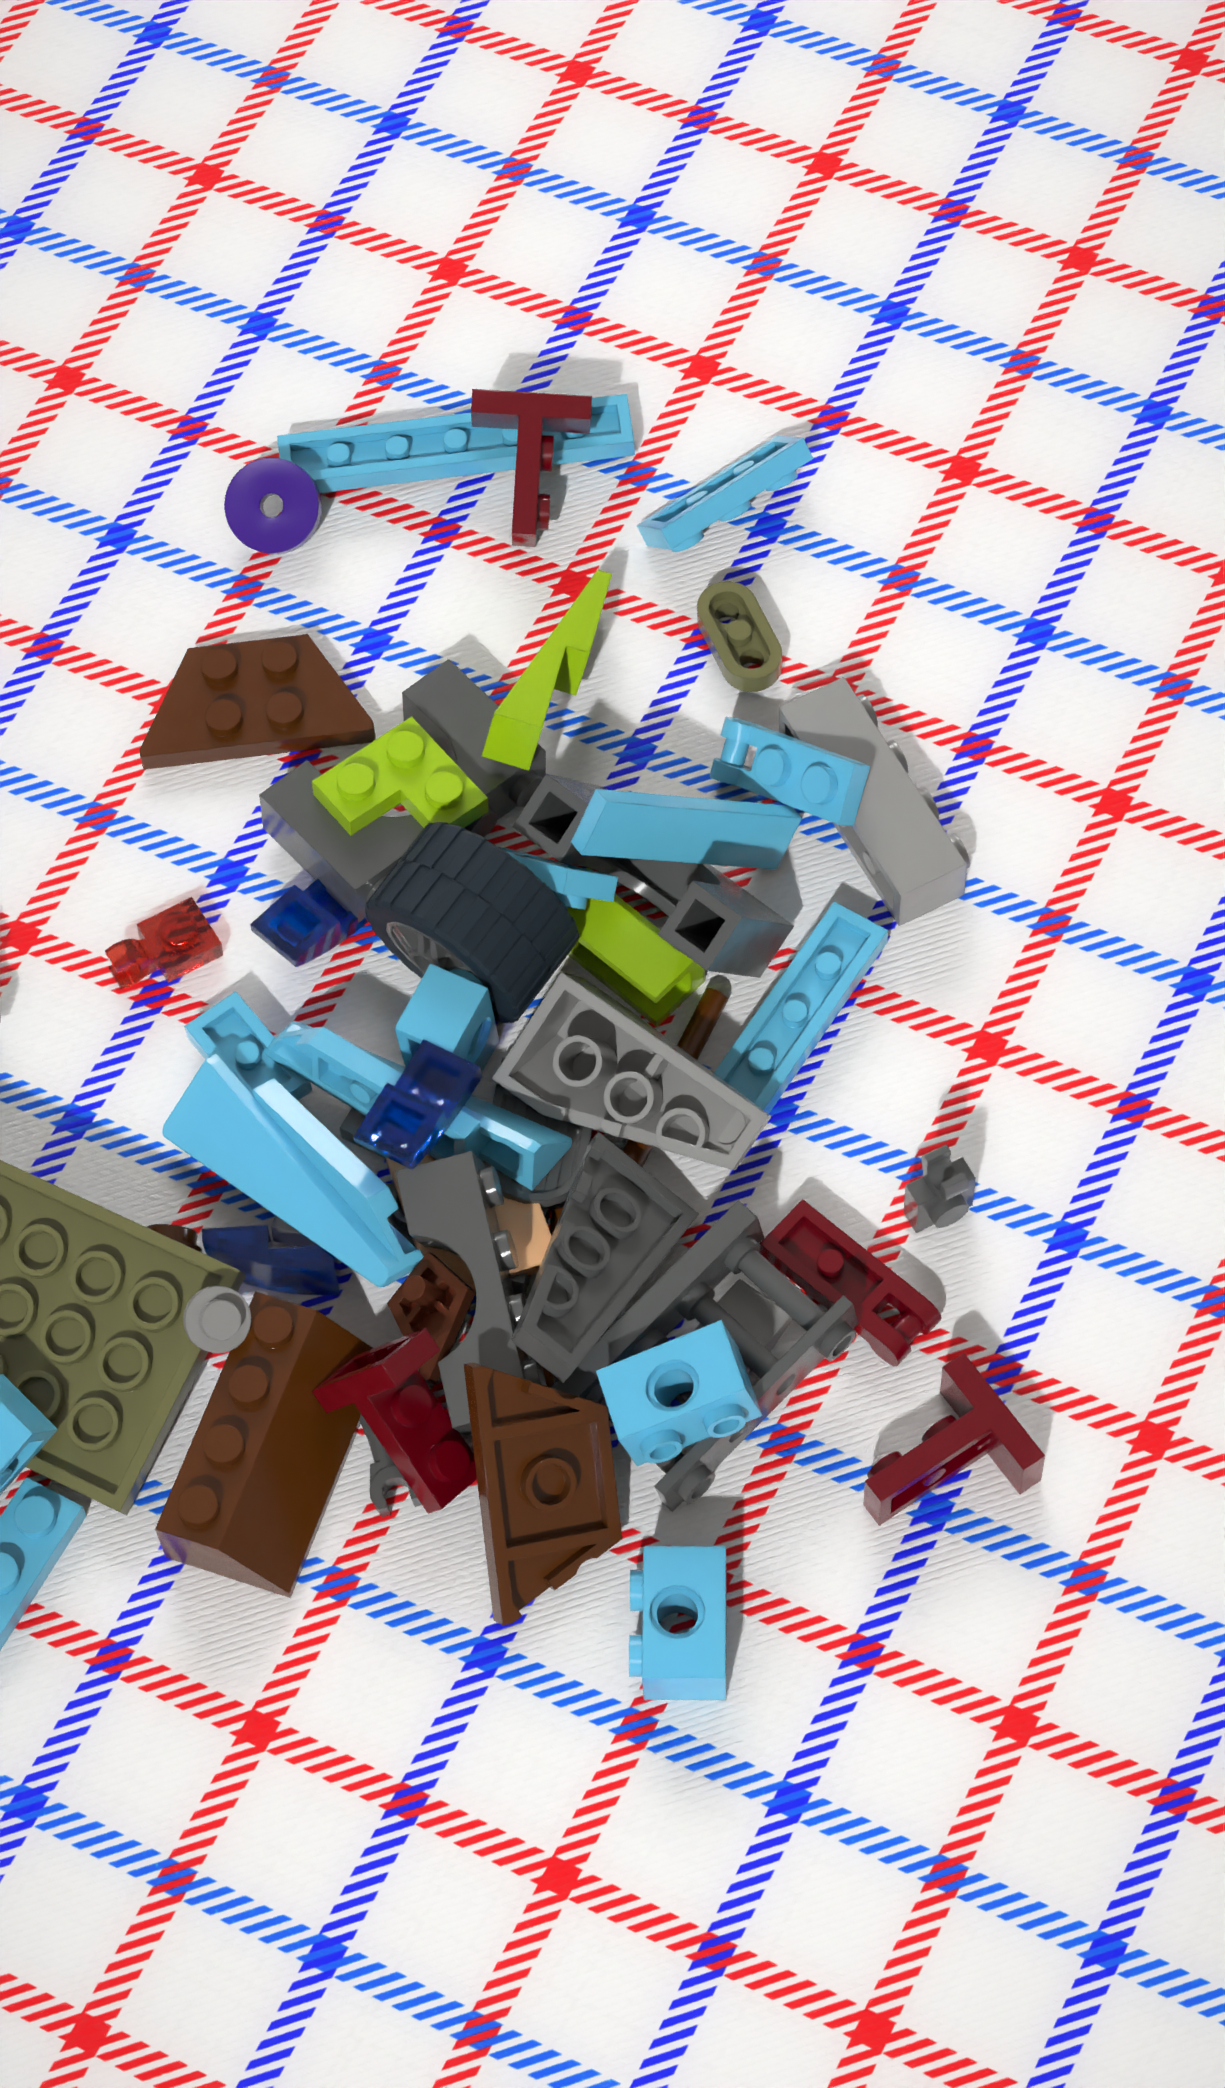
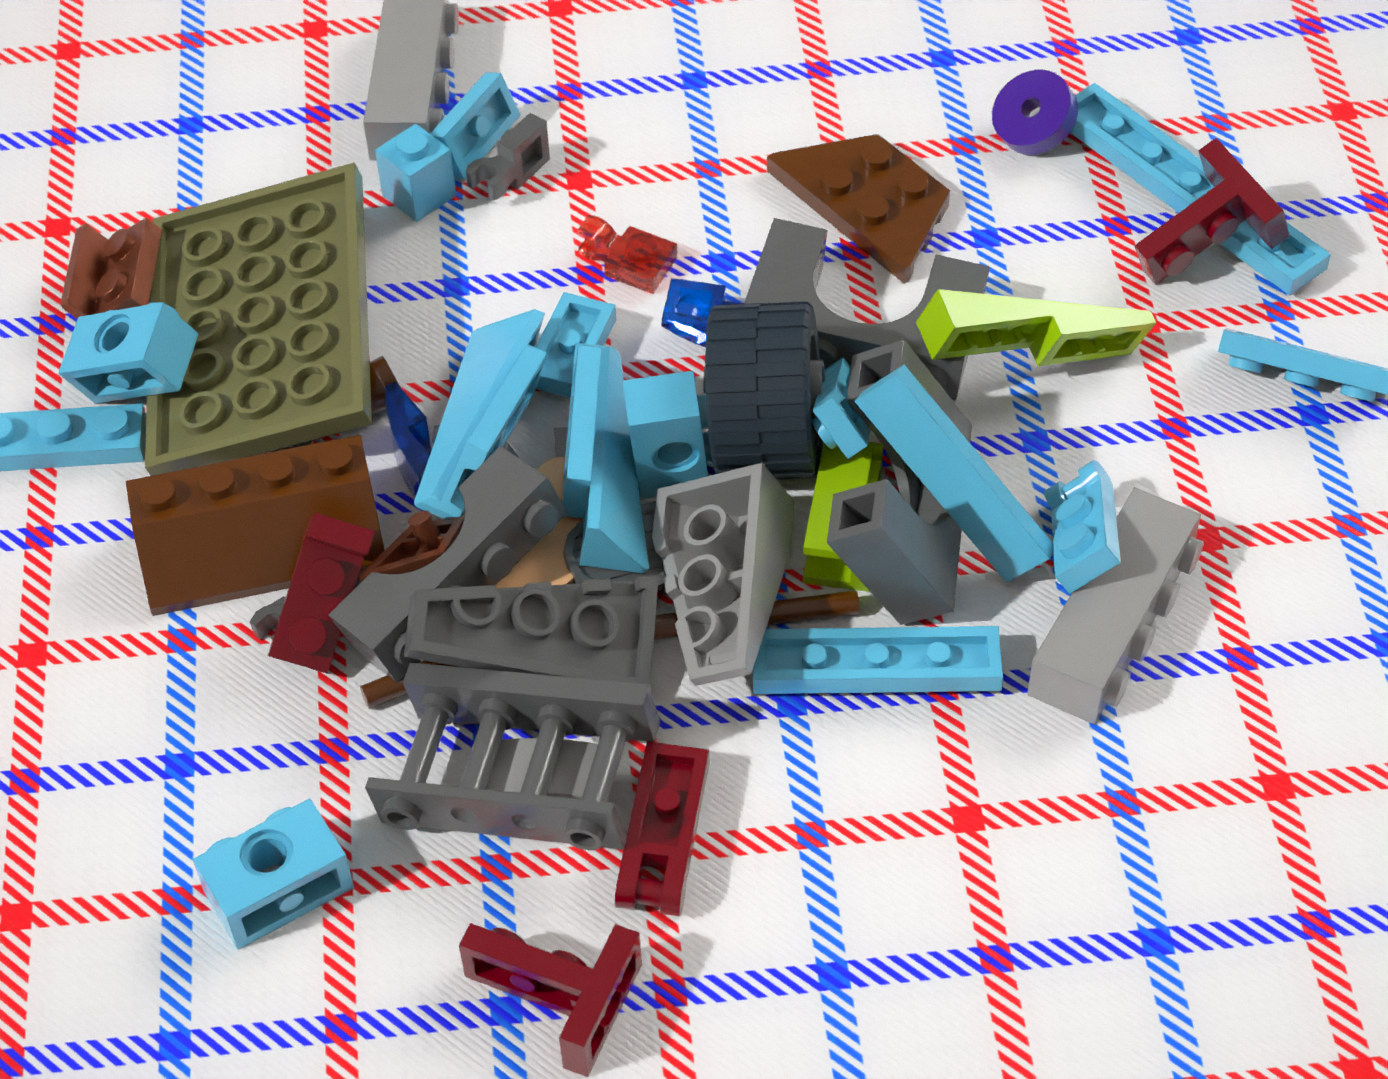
camera: 55 degrees right, 10 degrees down
light grey plate [183,1286,251,1353] -> none
lime plate [312,716,488,836] -> none
clear blue slope [353,1039,482,1170] -> none
reddish brown wing [464,1362,622,1626] -> none
medium azure brick [596,1320,762,1466] -> none
olive plate [697,581,782,692] -> none
dark grey plate [903,1144,976,1233] -> none

